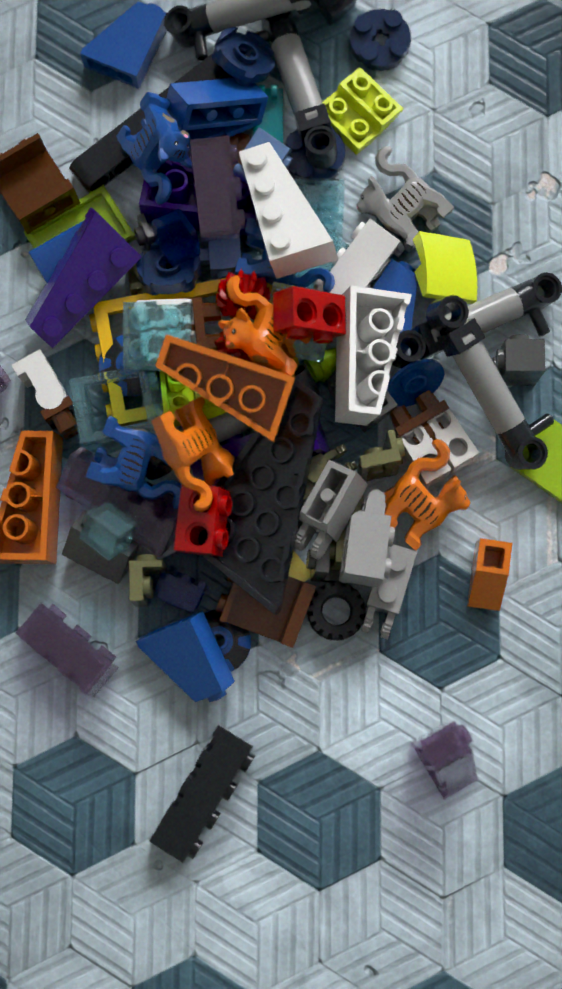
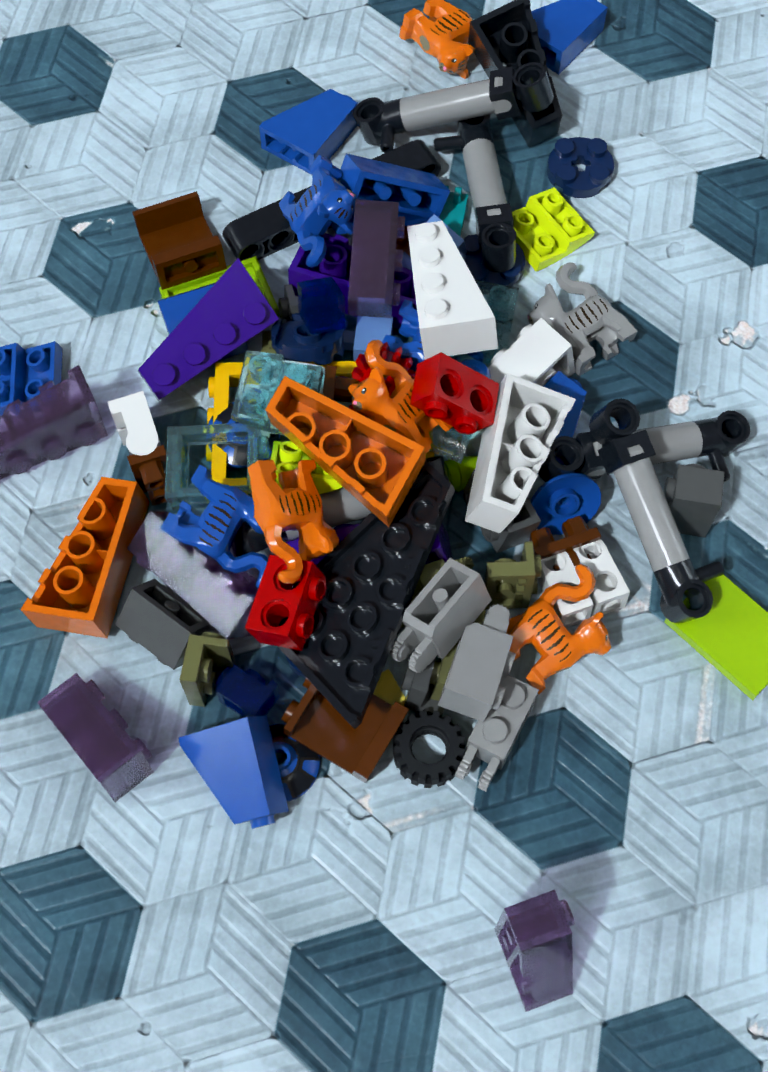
camera: 10 degrees right, 15 degrees down
clear light blue brick [79,501,138,560] -> none
black wedge [149,725,256,863] -> none
dark blue plate [212,27,275,87] -> none
neon yellow slope [413,231,477,304] -> none
orange slope [467,538,513,611] -> none

